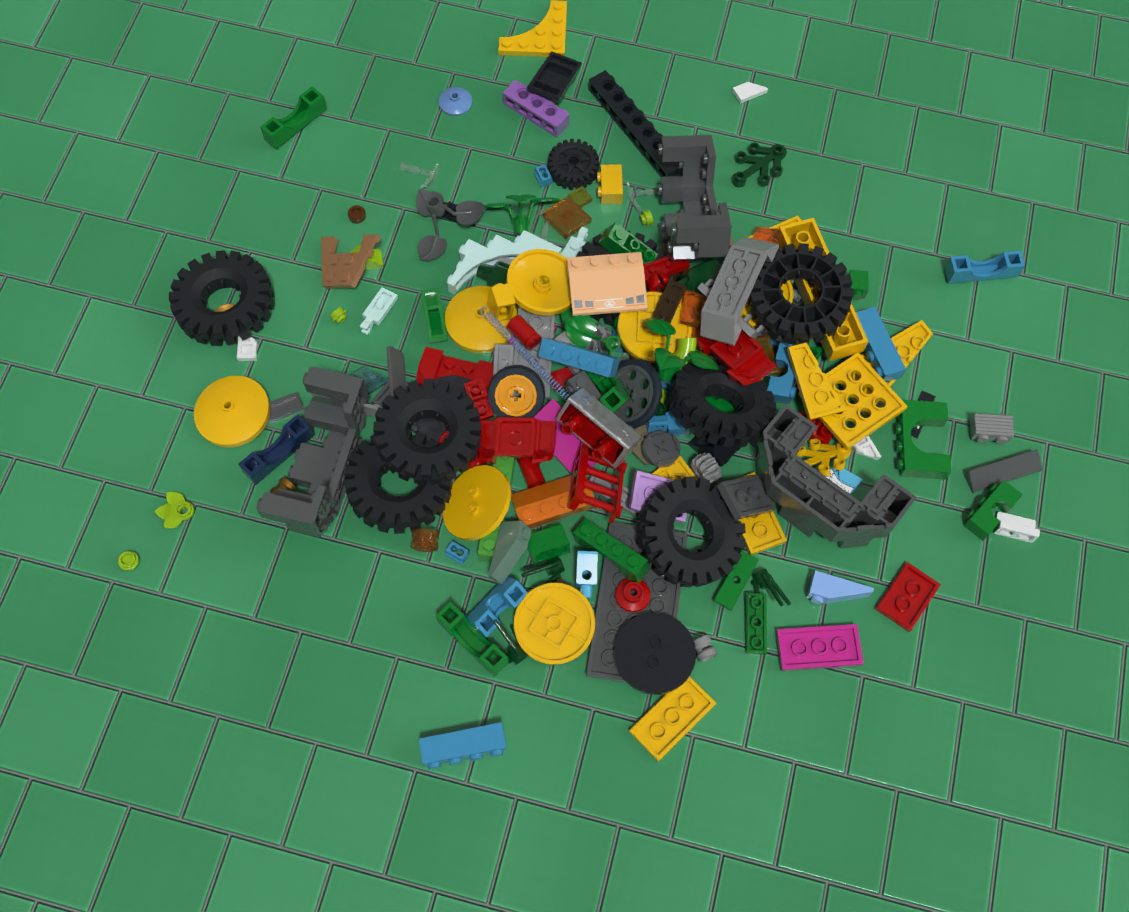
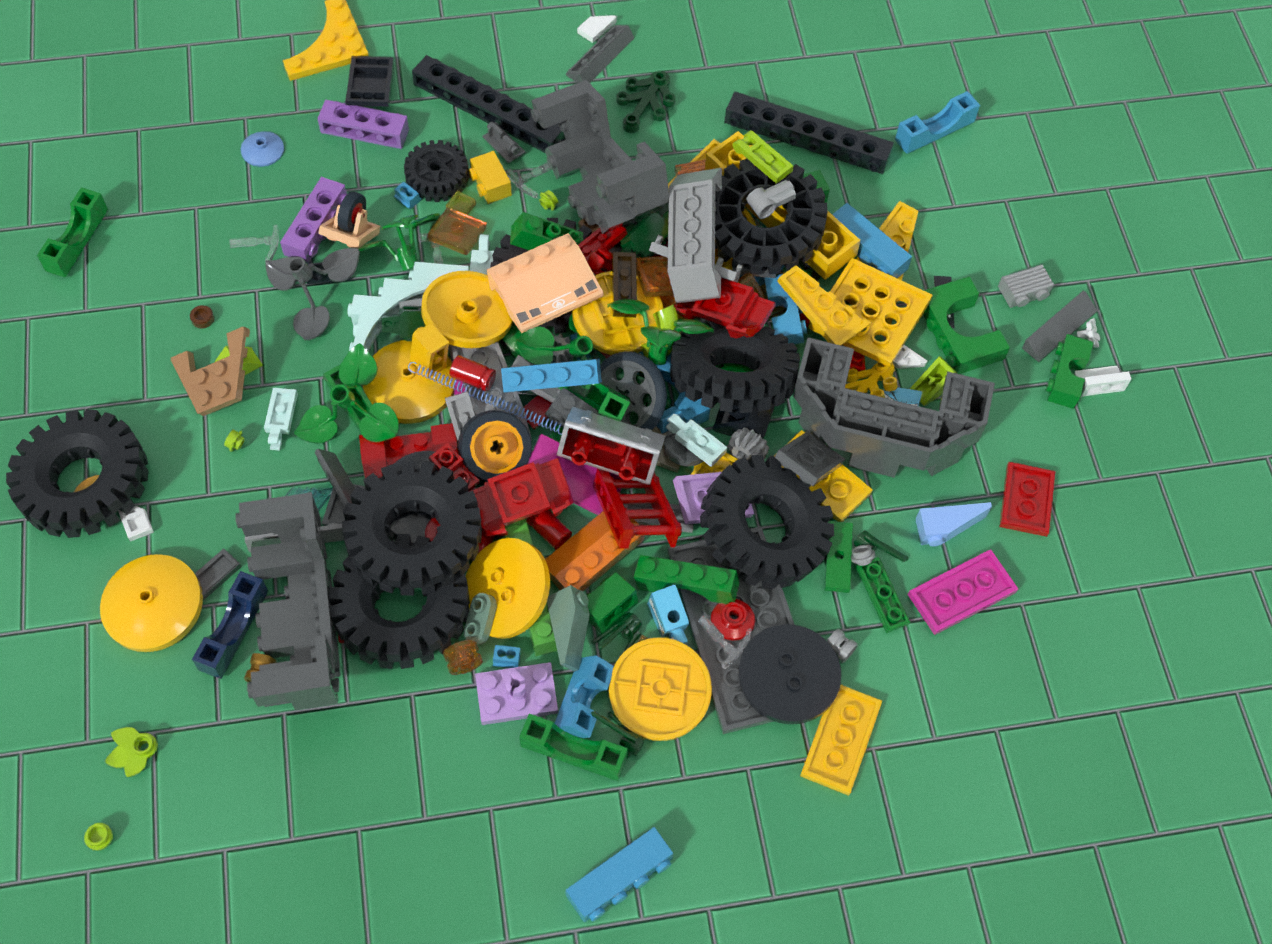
camera: 25 degrees left, 5 degrees down
none -> medium lavender brick [280,177,347,264]
none -> green plant [294,343,399,443]
none -> light nougat plate [319,191,380,248]
none -> sand green plate [464,593,497,644]
none -> lavender plate [475,662,558,725]
none -> dark grey hinge [482,122,525,163]
none -> dark grey slope [566,25,634,83]
none -> light aqua plate [666,414,728,467]
none -> clear piece [698,615,752,670]
none -> black brick [724,91,894,174]
none -> lime plate [732,130,793,184]
none -> light grey piece [747,180,796,219]
none -> light grey plate [851,545,876,566]
none -> lime slope [910,356,956,406]
none -> white plant [1077,318,1100,348]

